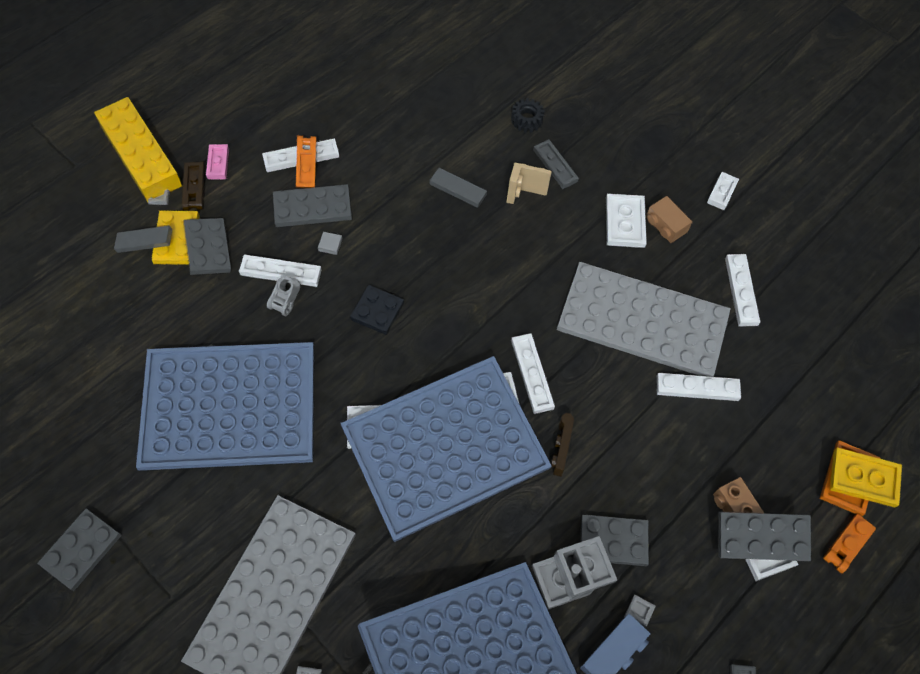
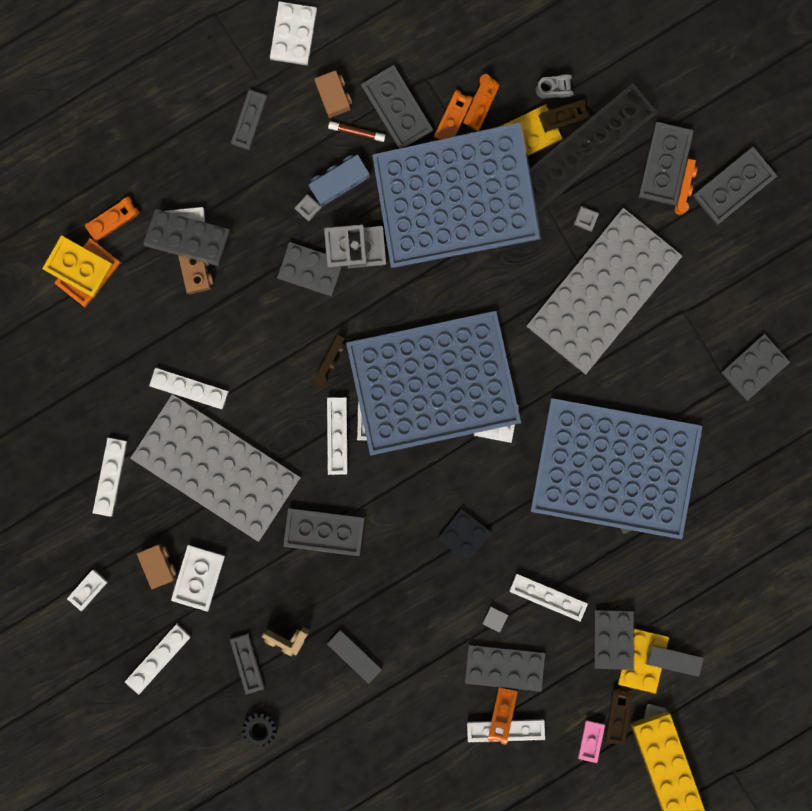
camera: 160 degrees left, 25 degrees up
light grey piece [267,276,300,317] -> none
none -> white plate [125,624,191,695]
none -> dark grey plate [283,508,365,556]

